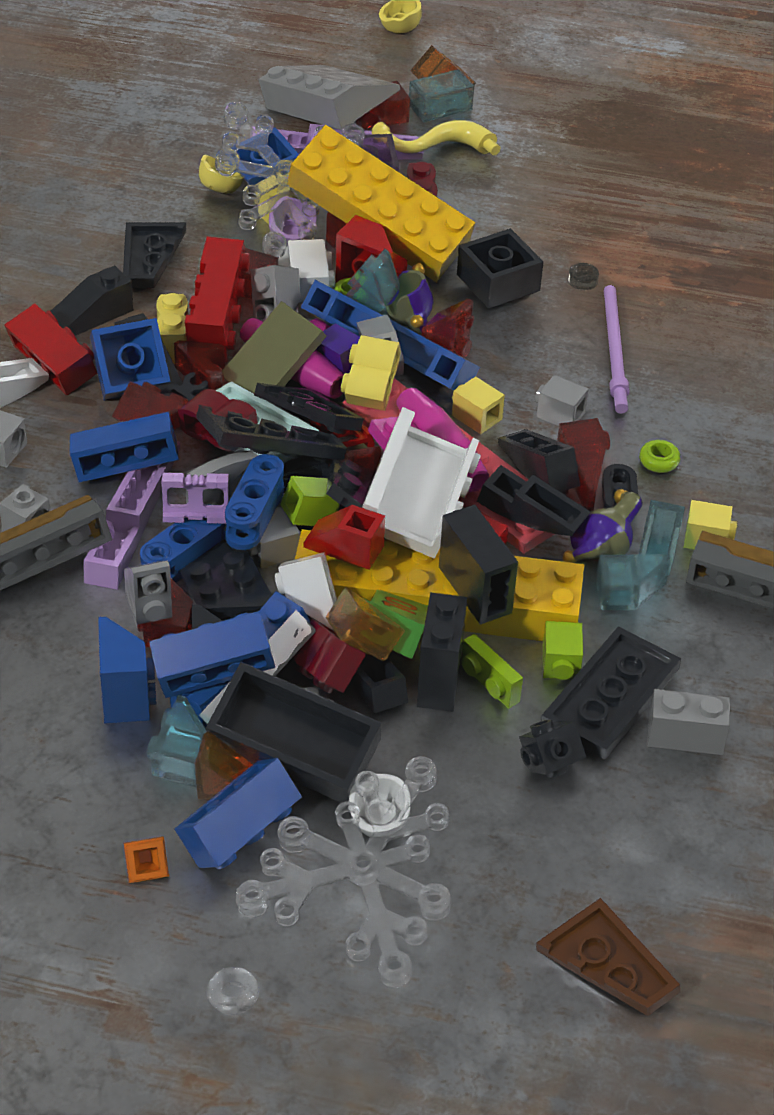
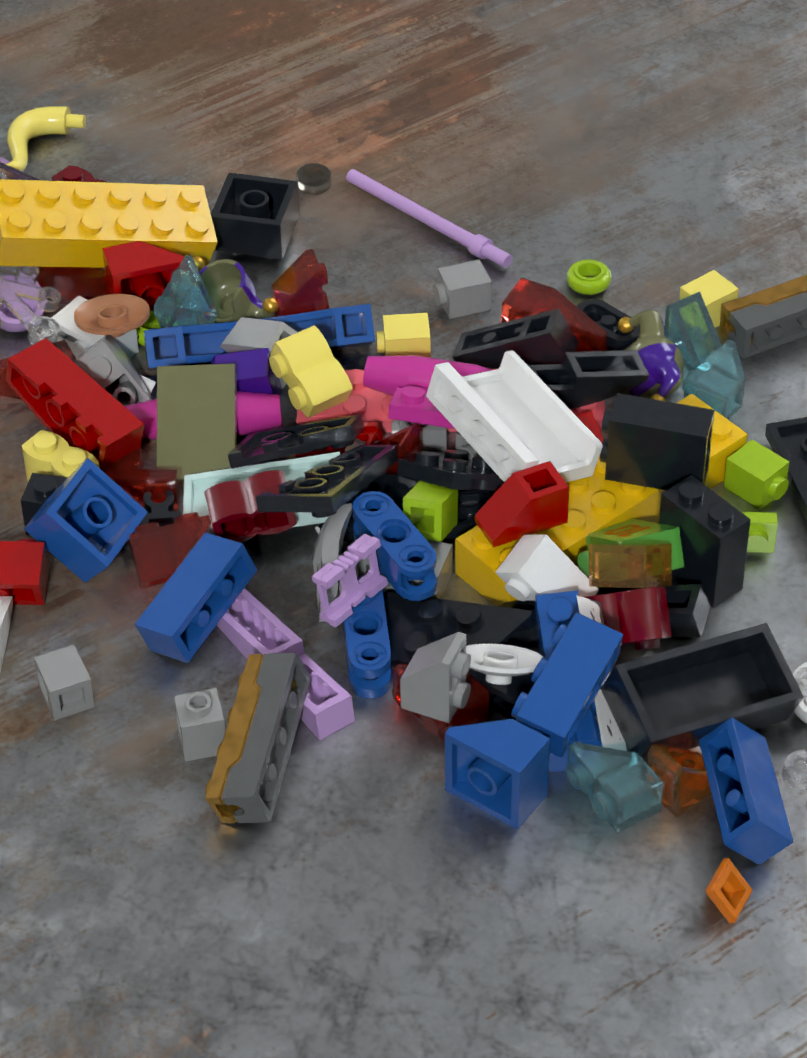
camera: 45 degrees left, 0 degrees up
none -> nougat dish [74,294,150,338]
none -> white dish [466,644,543,685]

